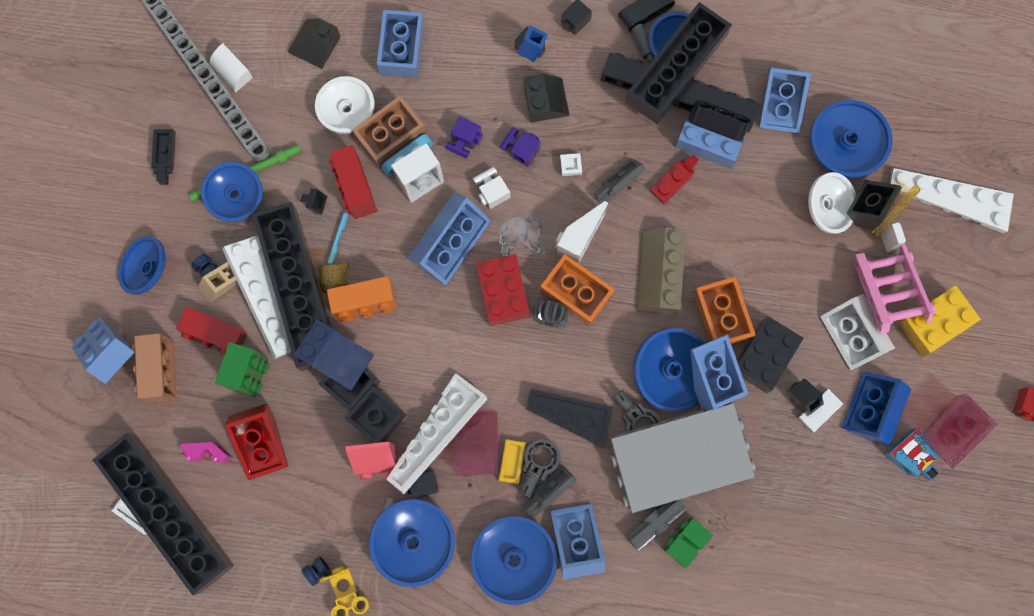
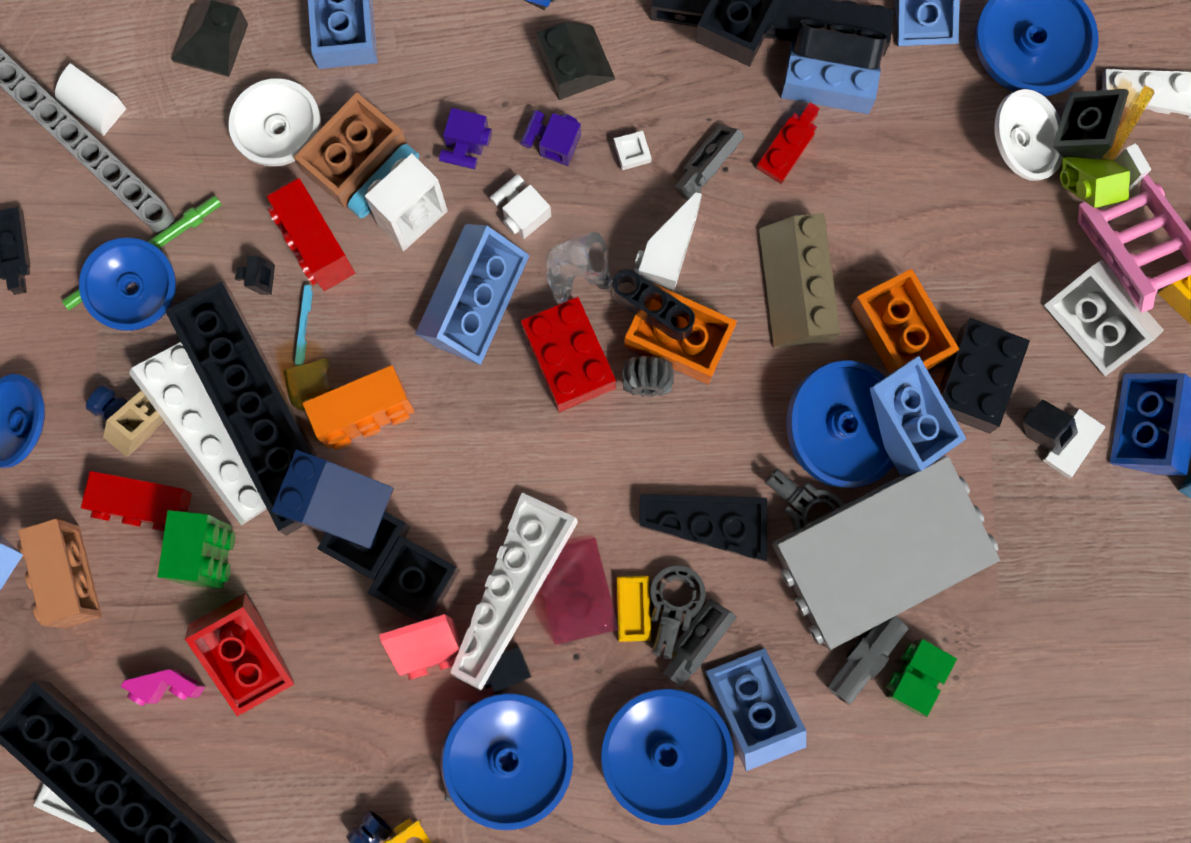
camera: 15 degrees left, 0 degrees up
none -> black beam [612,269,695,340]
none -> lime slope [1060,157,1130,208]

